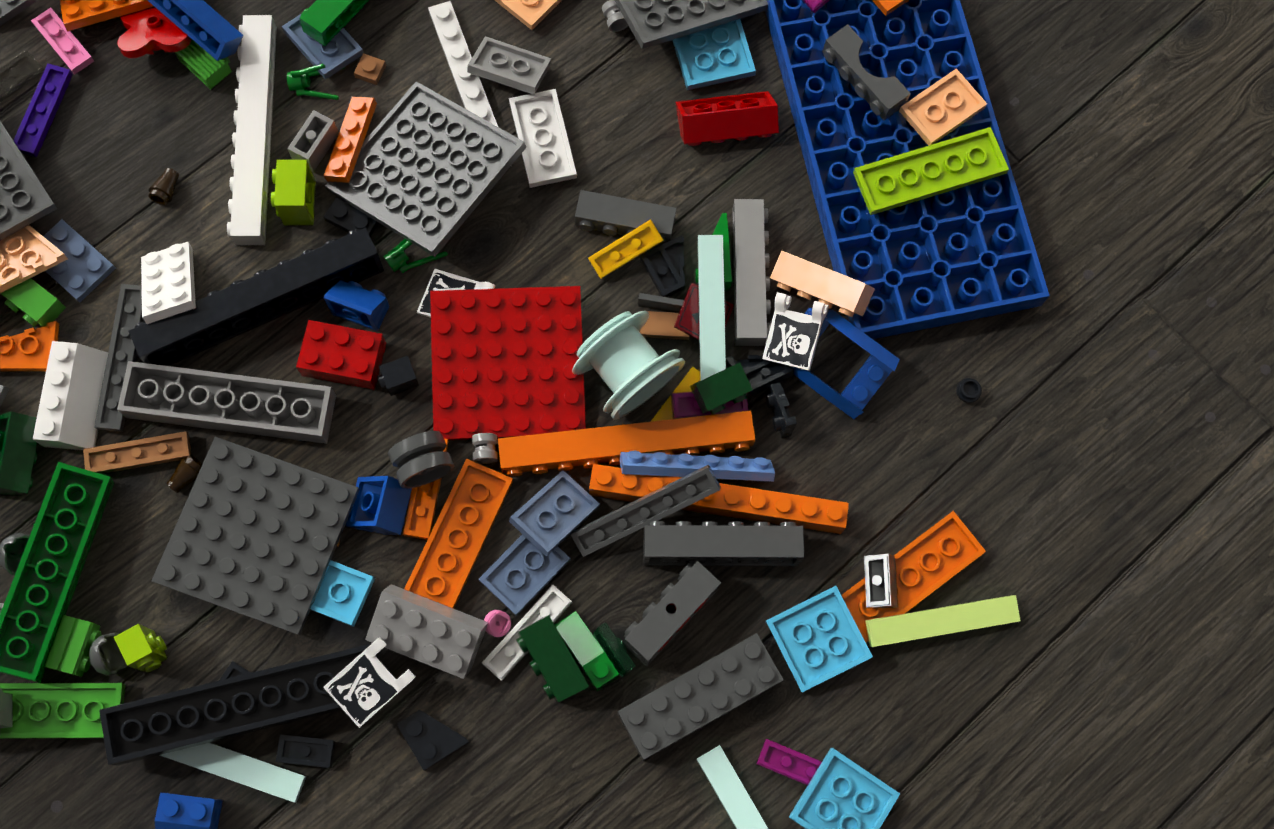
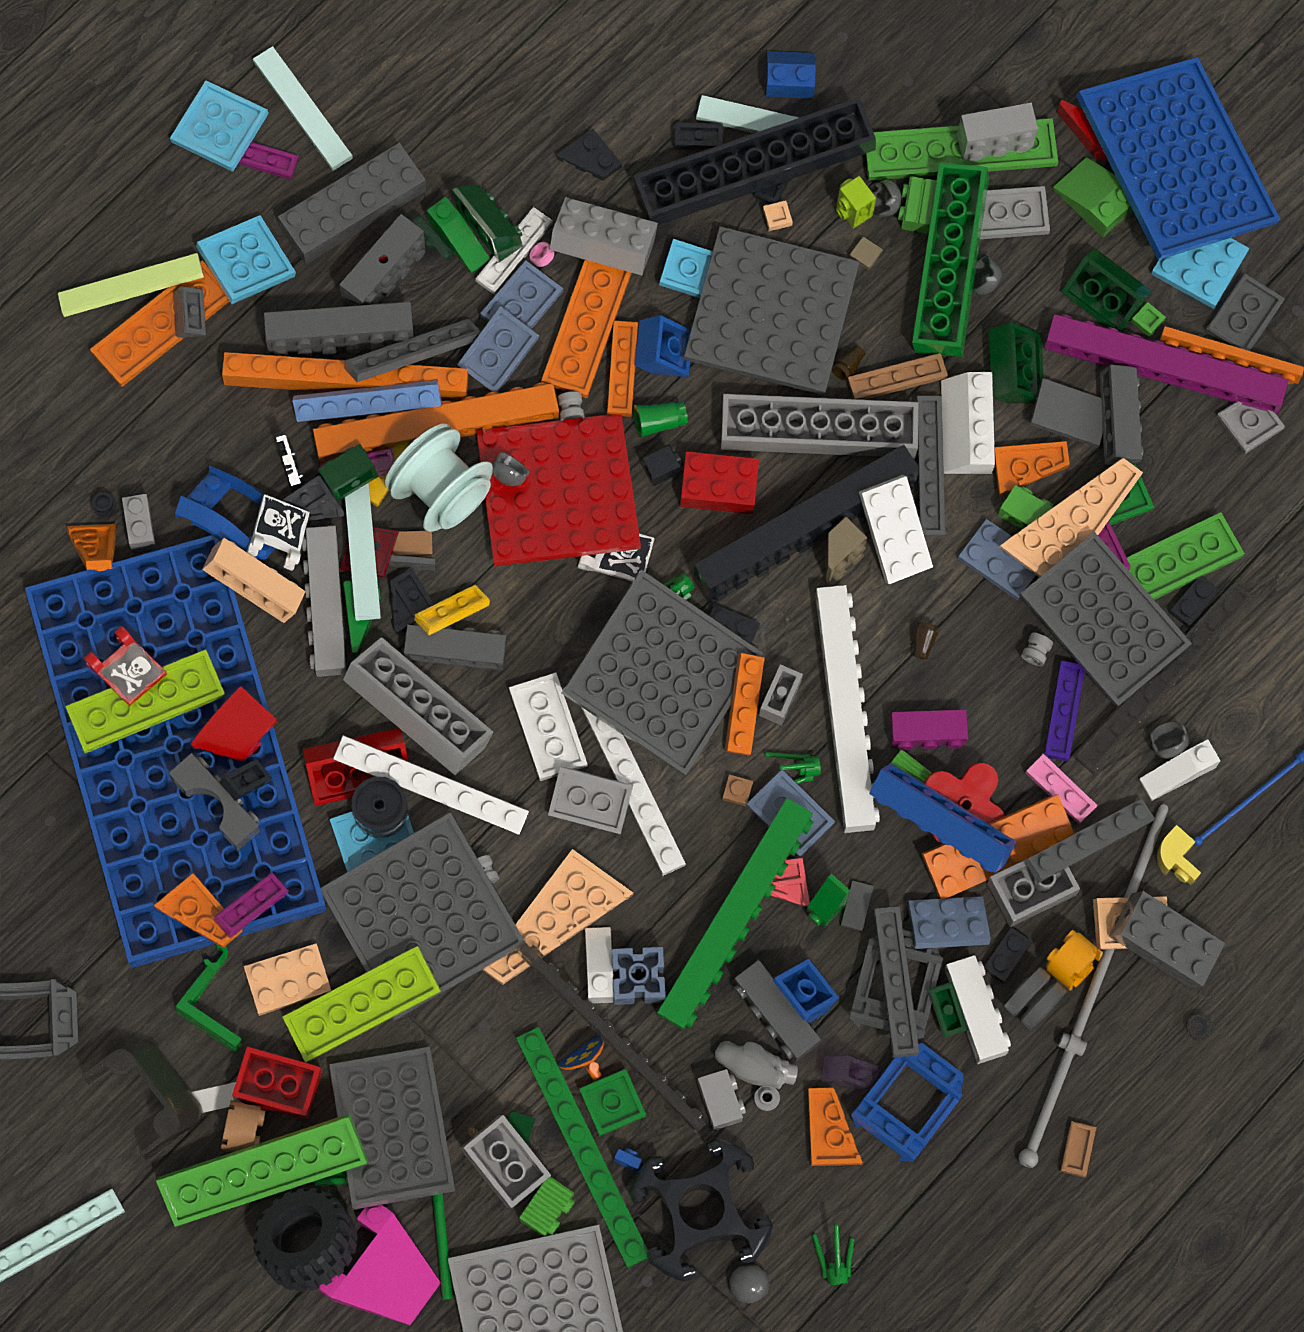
camera: 175 degrees right, 0 degrees up
lime brick [271,160,316,225] -> none
flag [323,637,415,728] -> none
blue slope [324,280,390,332] -> none
dark grey wheel [388,431,455,489] -> none
light nougat plate [899,68,987,146] -> none
none -> orange wing [67,524,117,571]
none -> flag [84,626,167,707]
none -> light grey brick [122,494,157,553]
none -> red slope [191,686,277,763]
none -> black plate [219,759,272,801]
none -> white plate [333,735,529,834]
none -> light grey brick [343,637,493,775]
none -> black wheel [352,777,408,838]
none -> dark grey hair [492,452,530,487]
none -> green plant [633,402,688,438]
none -> light nougat plate [763,201,793,231]
none -> dark tan slope [825,517,867,584]
none -> dark tan tile [849,237,883,271]
none -> magenta brick [890,710,968,751]
none -> light grey wheel [1021,633,1053,666]

